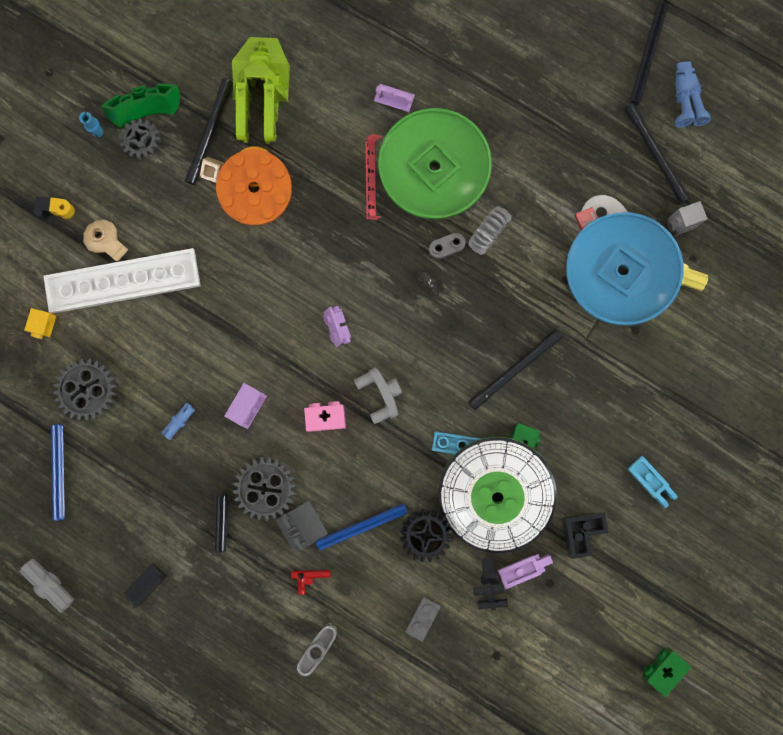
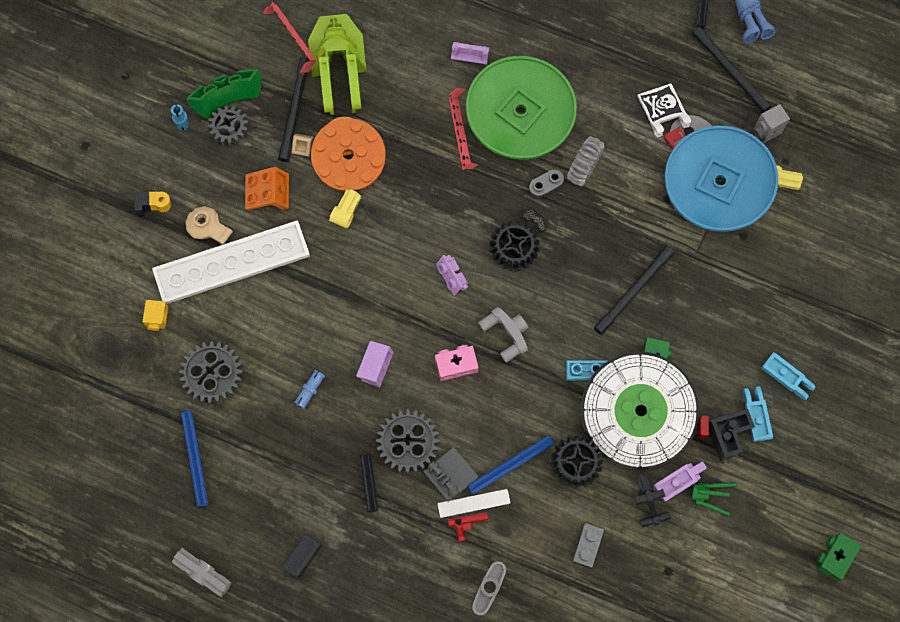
camera: 15 degrees left, 10 degrees down
none -> orange bracket [245,167,289,210]
none -> coral piece [263,2,316,73]
none -> light yellow piece [329,189,361,229]
none -> white sticker [438,489,510,518]
none -> black gear [489,221,540,271]
none -> flag [637,84,691,138]
none -> green plant [691,483,738,516]
none -> red tile [697,416,709,439]
none -> medium azure hinge [743,386,773,442]

